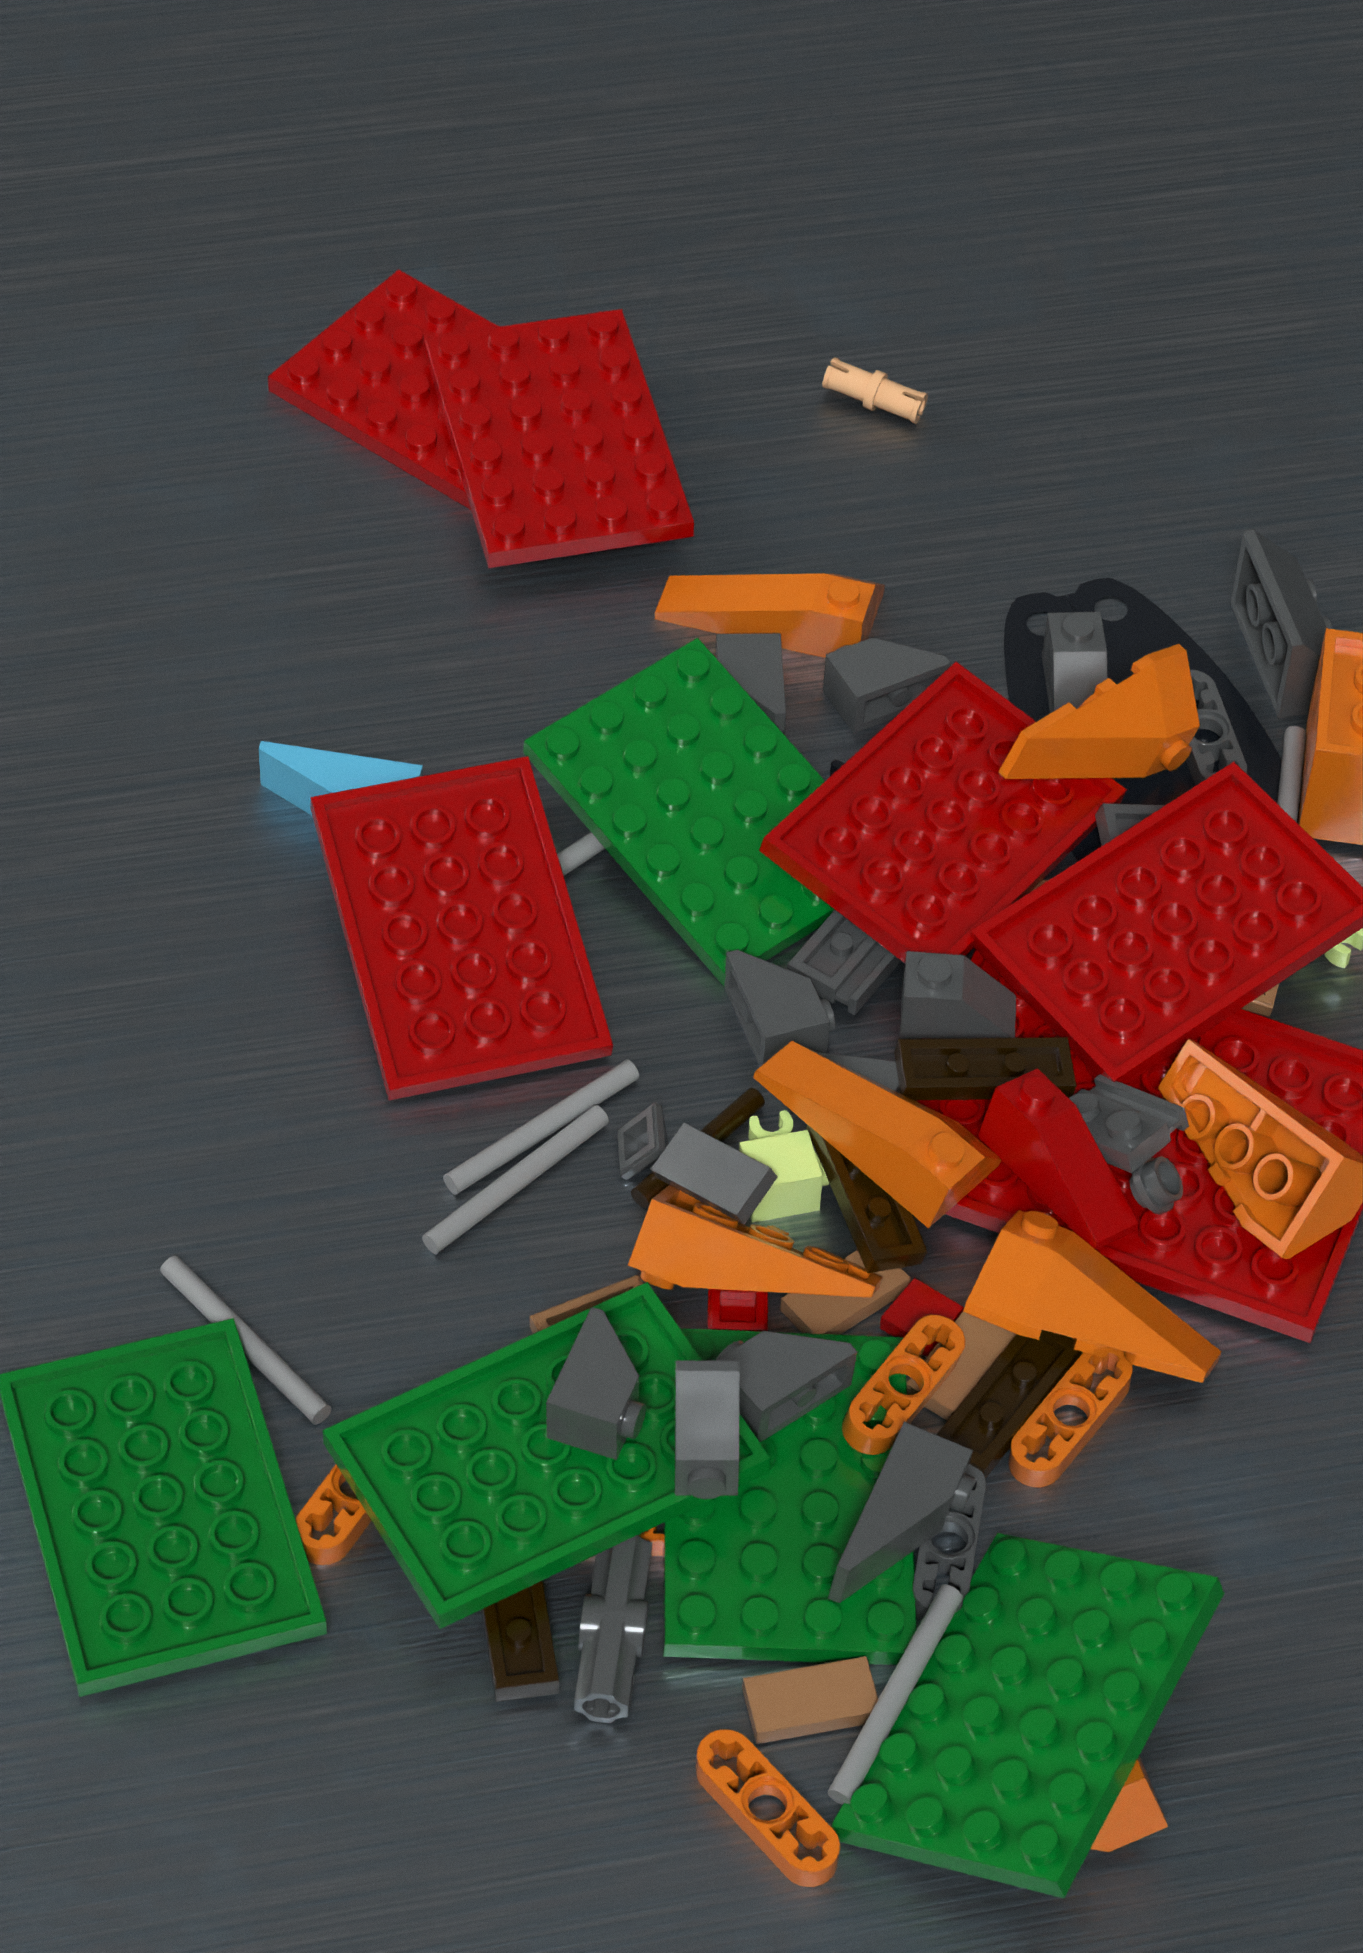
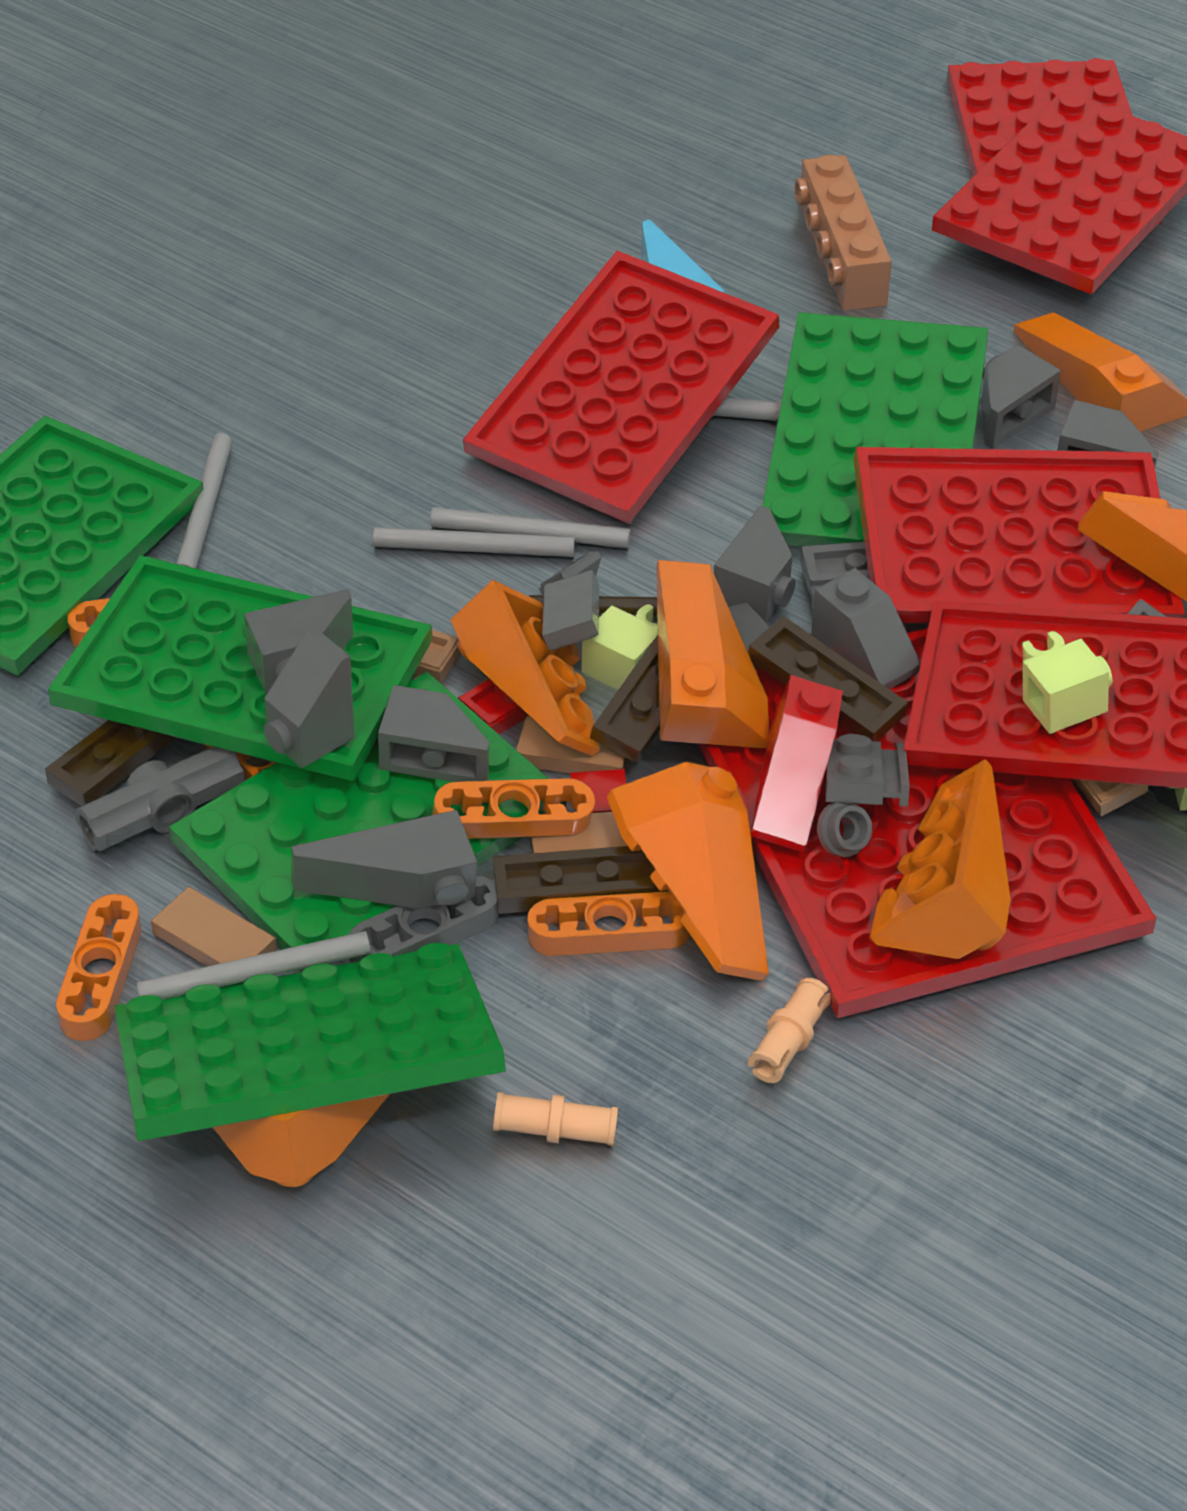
camera: 50 degrees right, 5 degrees down
none -> light nougat pin [493,1092,618,1146]
none -> light nougat pin [747,978,831,1083]
none -> nougat brick [794,155,892,311]
none -> yellowish green brick [1023,631,1113,734]

